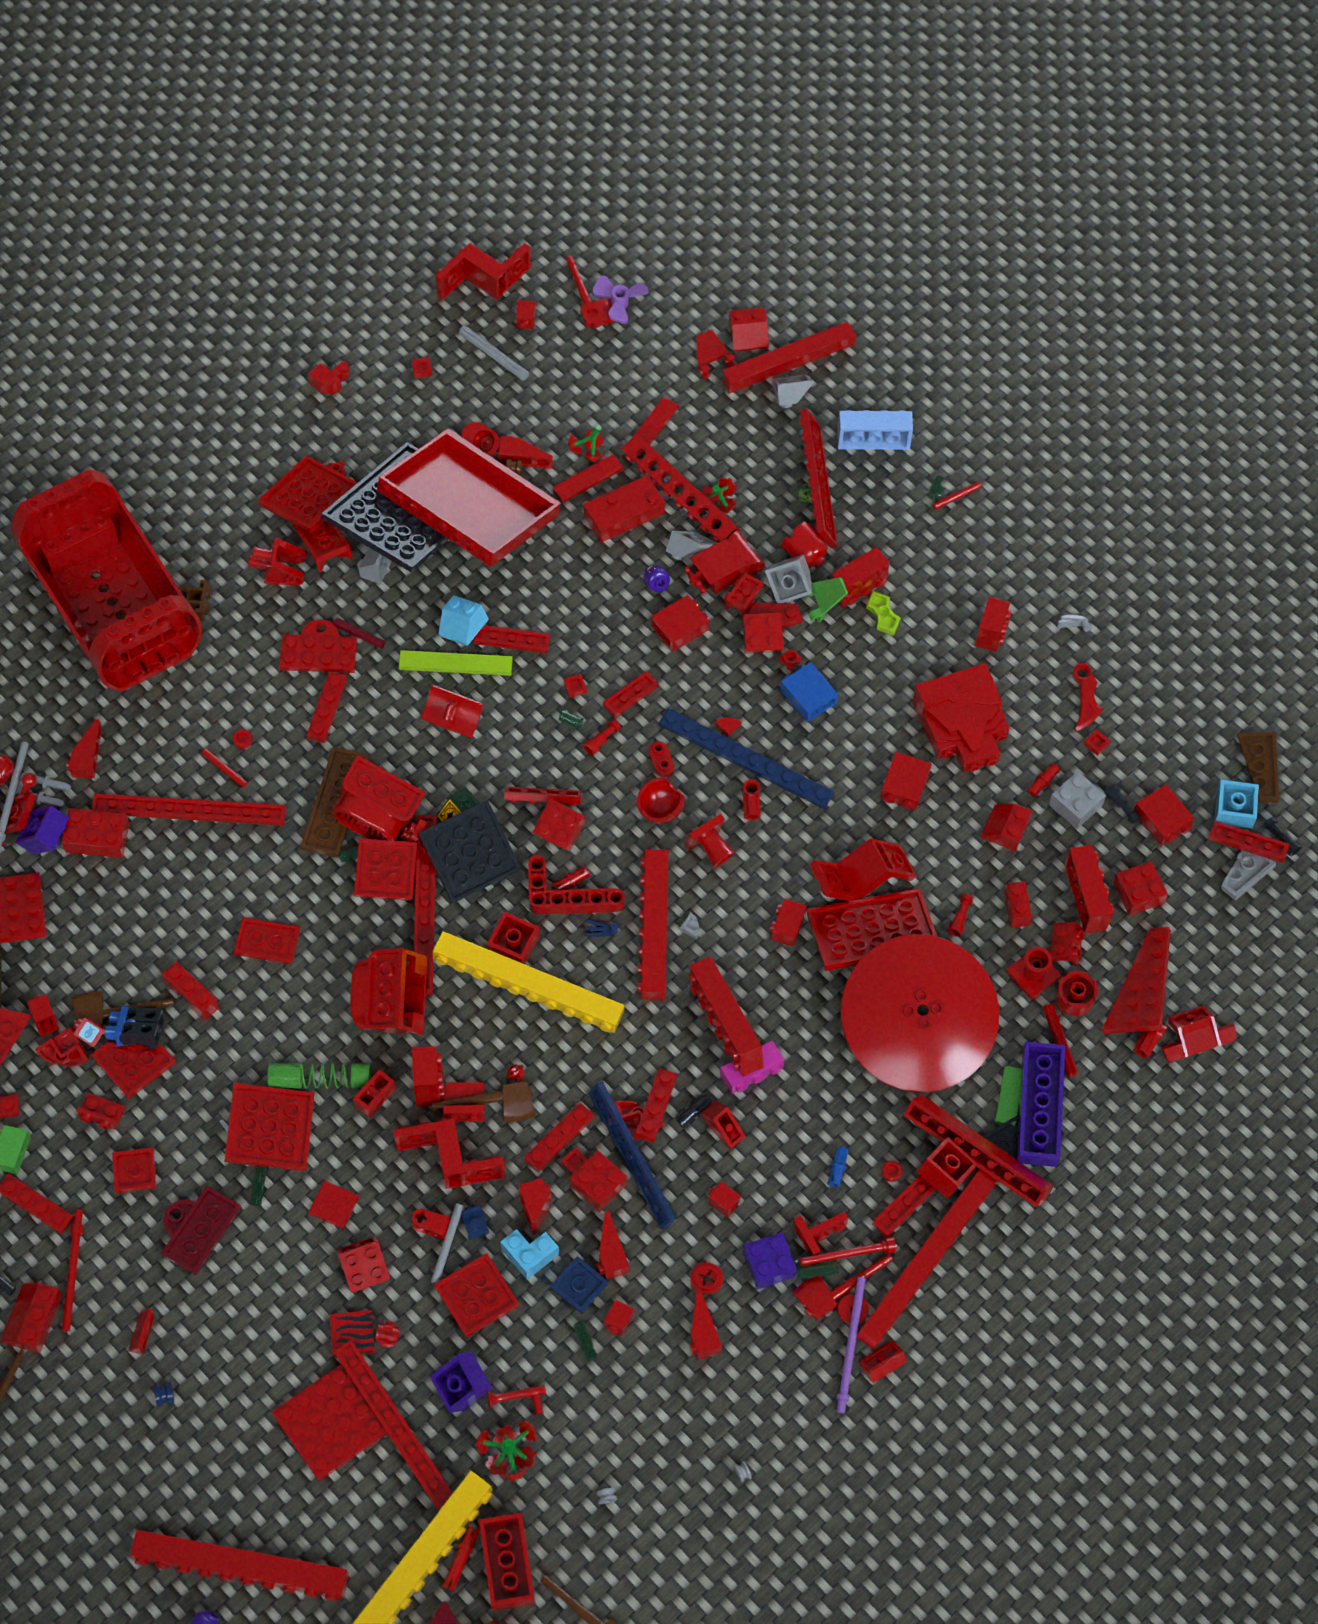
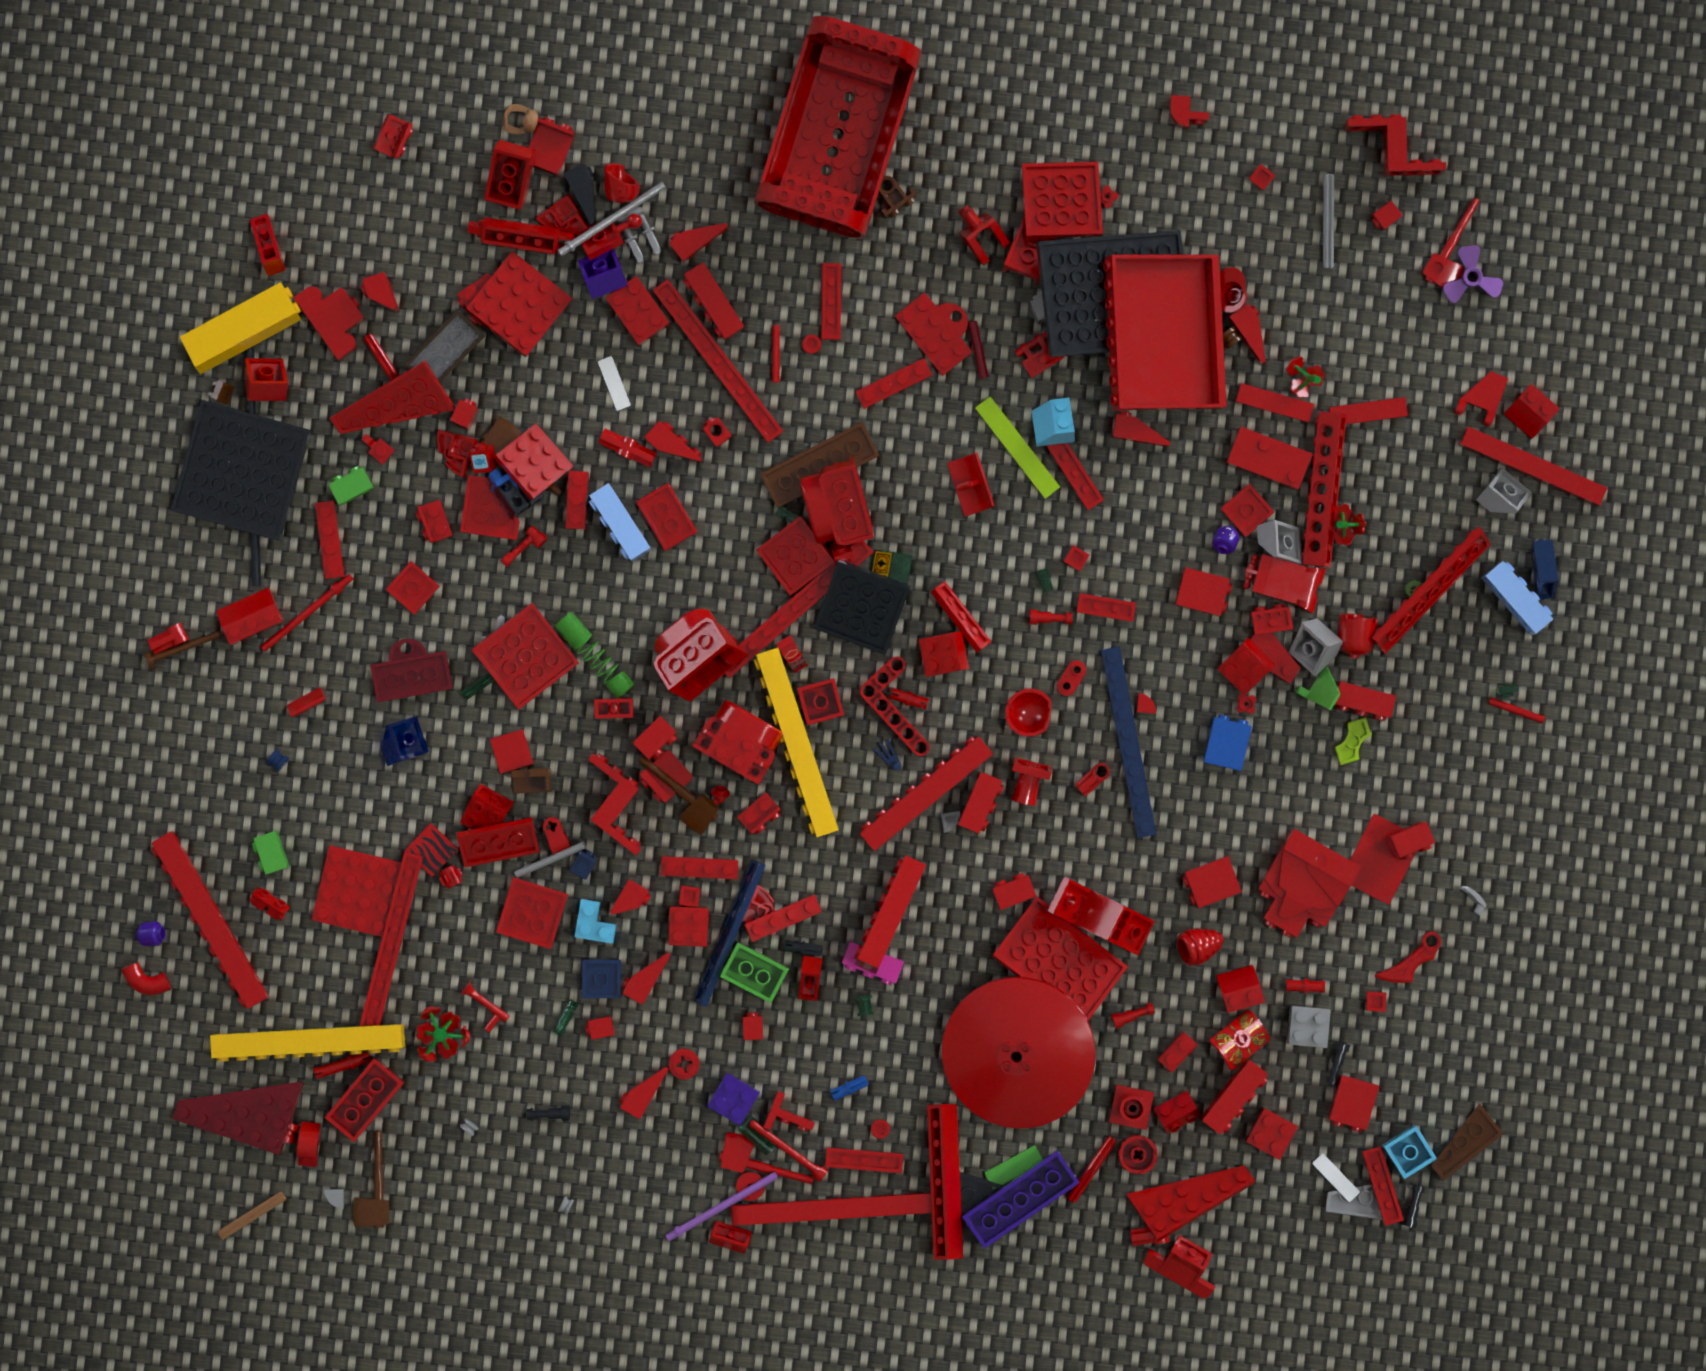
camera: 50 degrees right, 25 degrees up
dark purple brick [430,1352,492,1413] -> none
red brick [917,1137,978,1199] -> none
none -> red hinge [249,887,290,921]
none -> bright green brick [252,831,290,875]
none -> clear blue slope [381,716,429,766]
none -> red plate [456,817,540,868]
none -> red plate [494,424,574,501]
none -> red brick [500,525,548,567]
none -> reddish brown panel [511,768,552,794]
none -> black piece [527,1105,570,1121]
none -> light blue brick [589,483,652,562]
none -> white sticker [598,356,631,411]
none -> red piece [598,428,657,468]
none -> red slope [644,421,703,463]
none -> red brick [683,262,745,341]
none -> red brick [692,700,783,785]
none -> red brick [703,417,732,448]
none -> bright green brick [720,942,789,1003]
none -> red bracket [737,792,781,835]
none -> red leg [776,635,808,673]
none -> red tile [821,263,841,340]
none -> clear green bush [855,995,874,1016]
none -> red brick [957,772,1004,834]
none -> red plate [1014,331,1064,378]
none -> red slope [1112,411,1170,447]
none -> red piece [1177,928,1224,966]
none -> red shield [1210,1010,1270,1070]
none -> red plate [1221,483,1274,538]
none -> white sticker [1312,1154,1360,1202]
none -> red sticker [1350,813,1417,905]
none -> dark blue slope [1532,539,1559,599]

